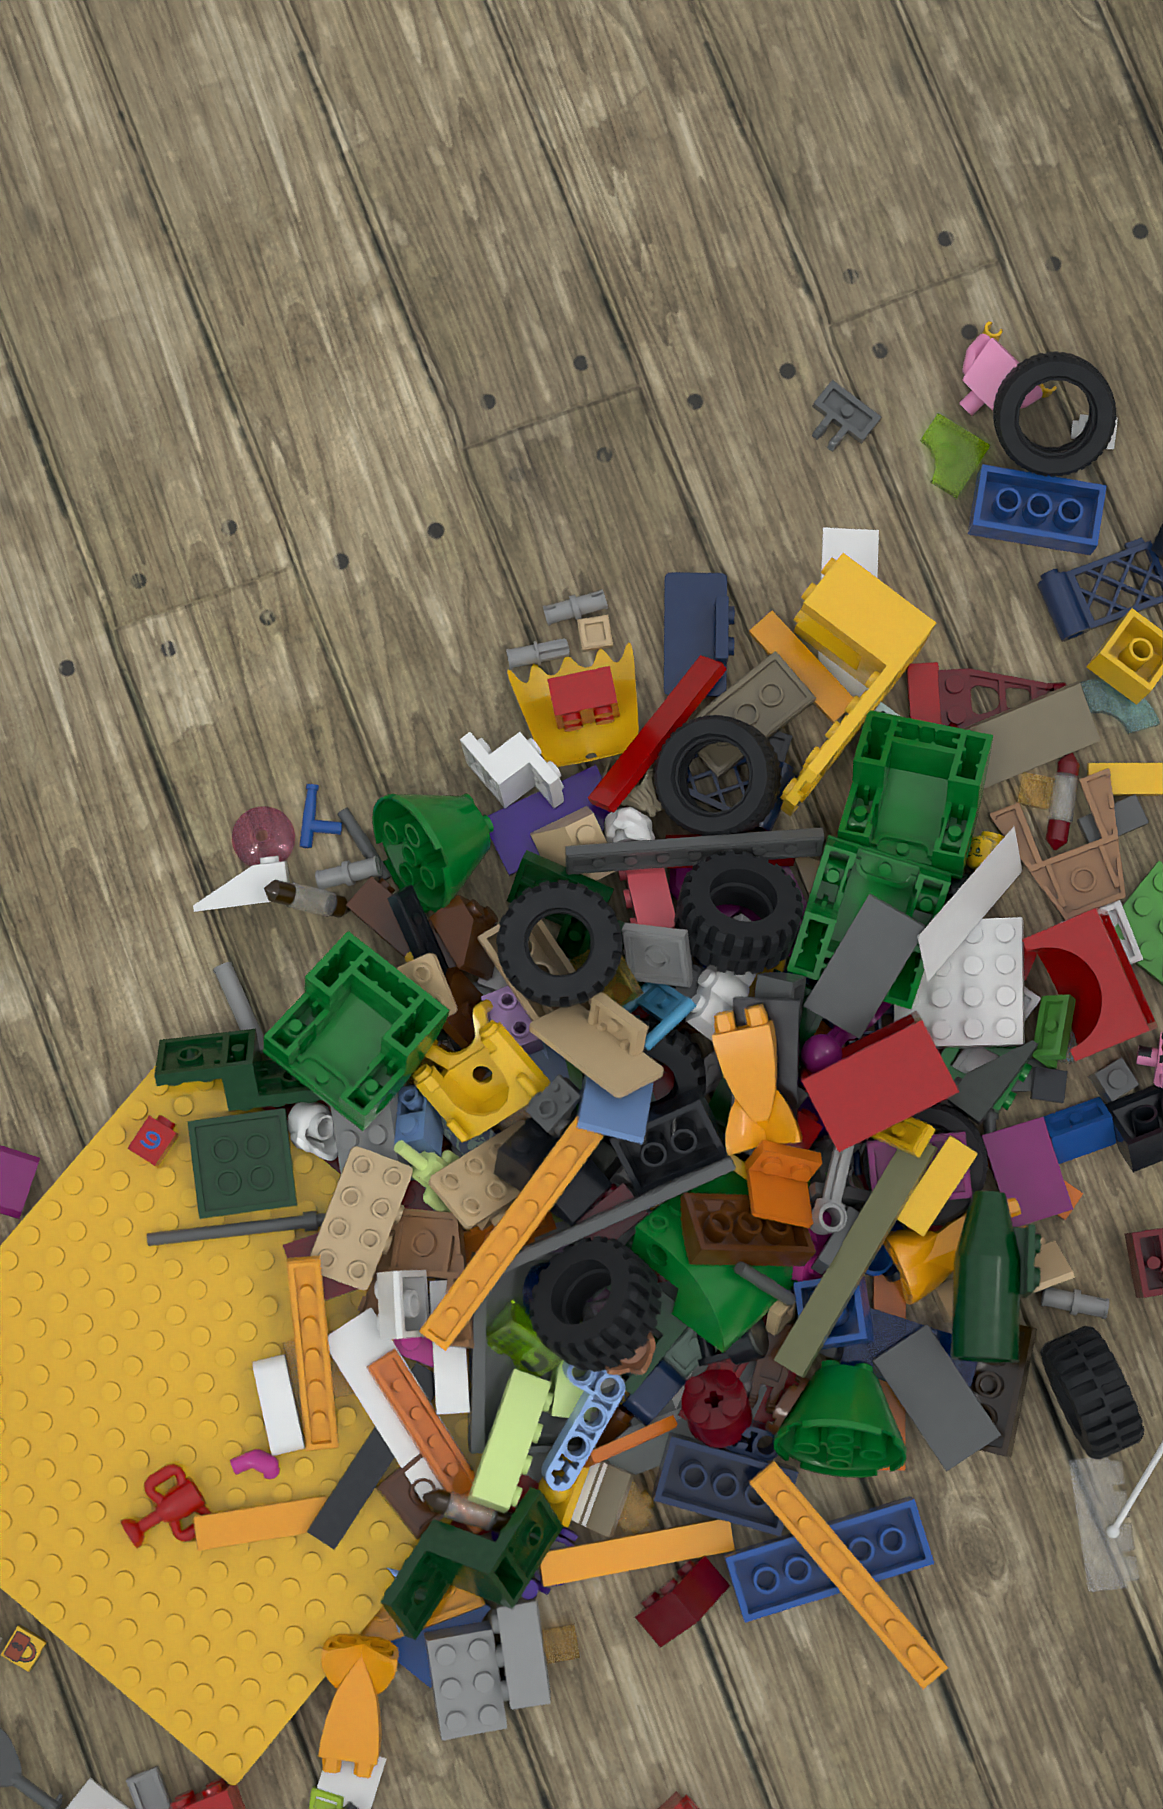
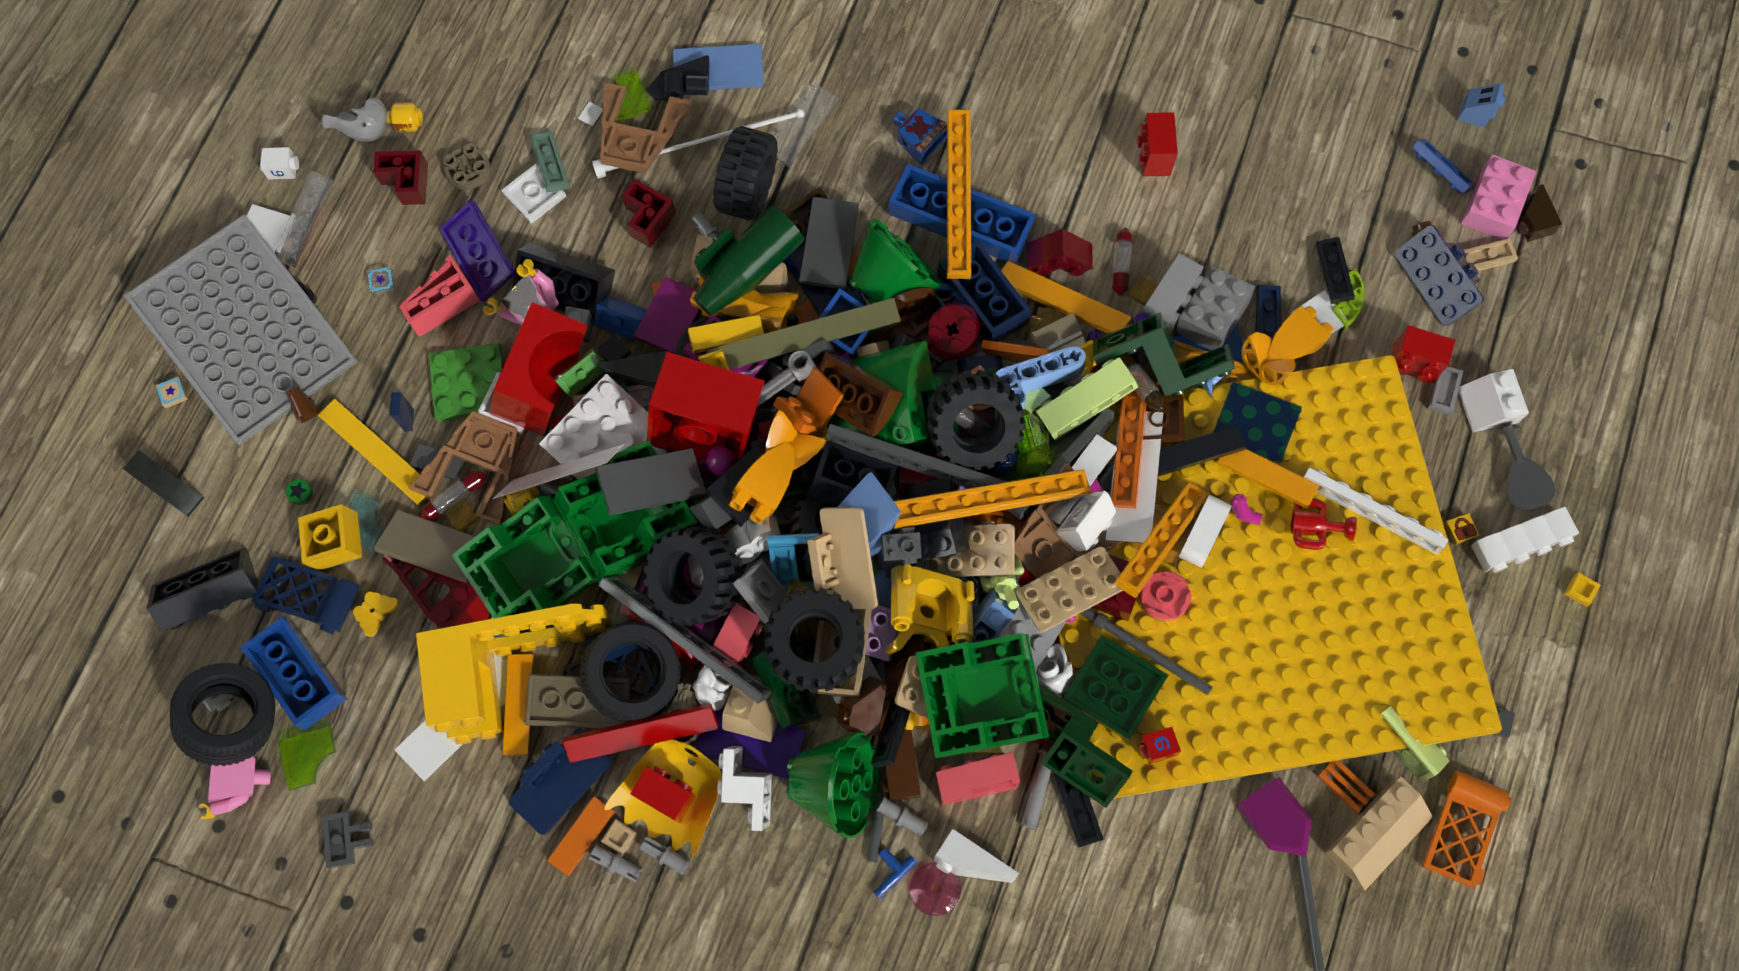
camera: 135 degrees left, 10 degrees down
piece [264,880,350,918] -> none
dark grey piece [735,1261,796,1306] -> none
none -> yellow animal [353,592,399,637]
none -> orange tile [547,796,615,877]
none -> blue torso [892,109,947,165]
none -> coral wedge [935,752,1020,806]
none -> black tile [1053,773,1104,848]
none -> piece [1112,227,1133,296]
none -> coral tile [1140,571,1191,621]
none -> piece [1212,382,1302,463]
none -> dark blue tile [1255,285,1281,338]
none -> white plate [1303,468,1449,555]

